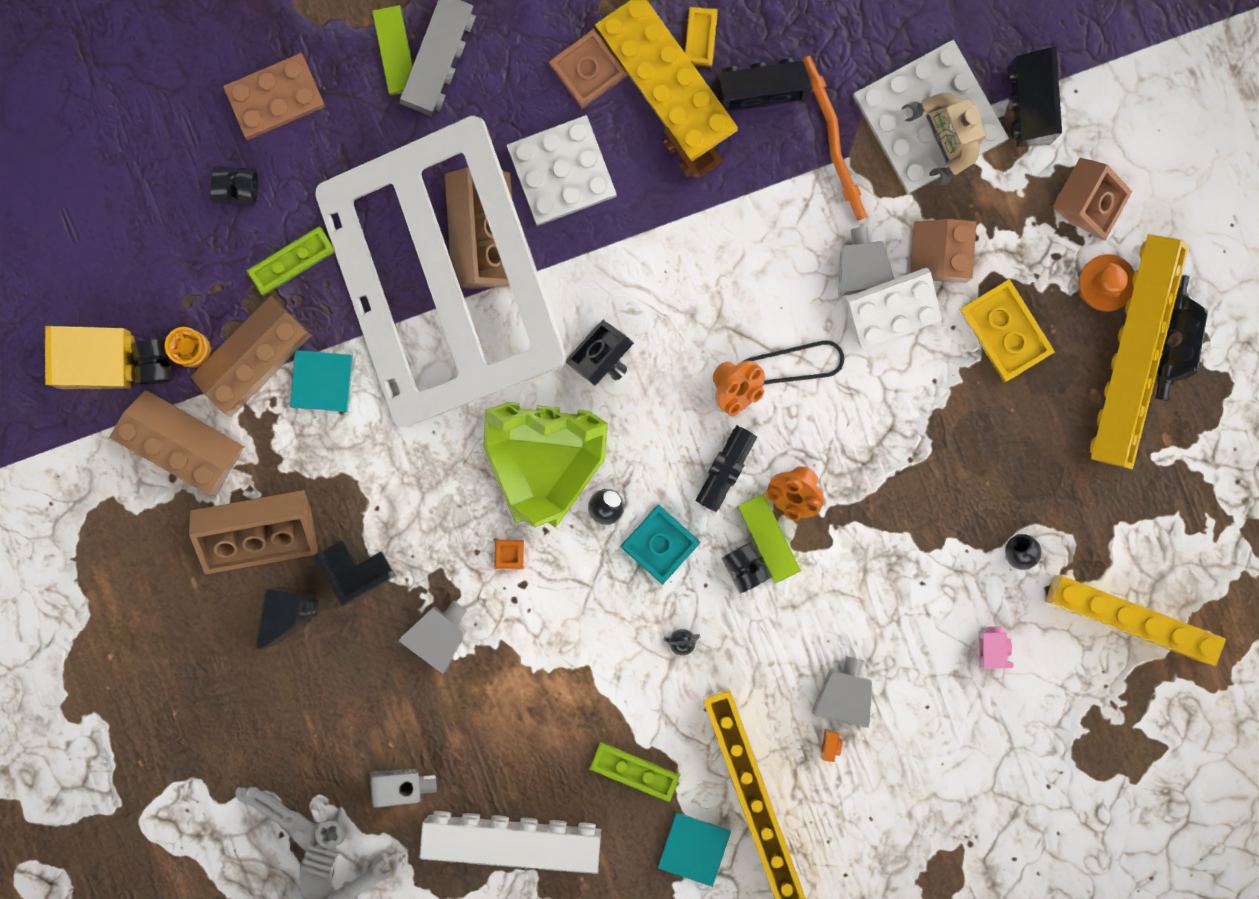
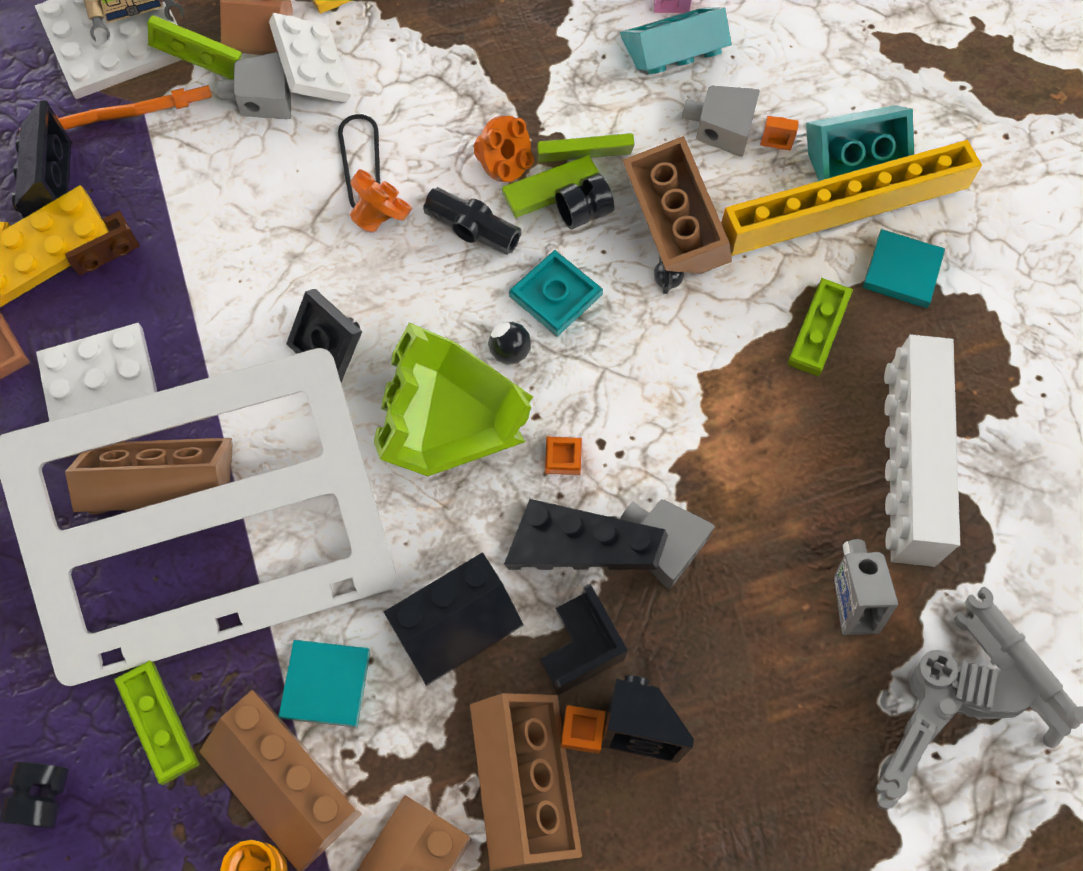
camera: 90 degrees left, 20 degrees down
none -> lime tile [147,15,242,79]
none -> black slope [384,552,524,686]
none -> black wing [504,499,668,570]
none -> lime tile [536,133,635,163]
none -> orange plate [560,705,606,754]
none -> teal slope [620,7,732,75]
none -> medium nougat slope [623,136,732,274]
none -> teal slope [806,105,914,181]

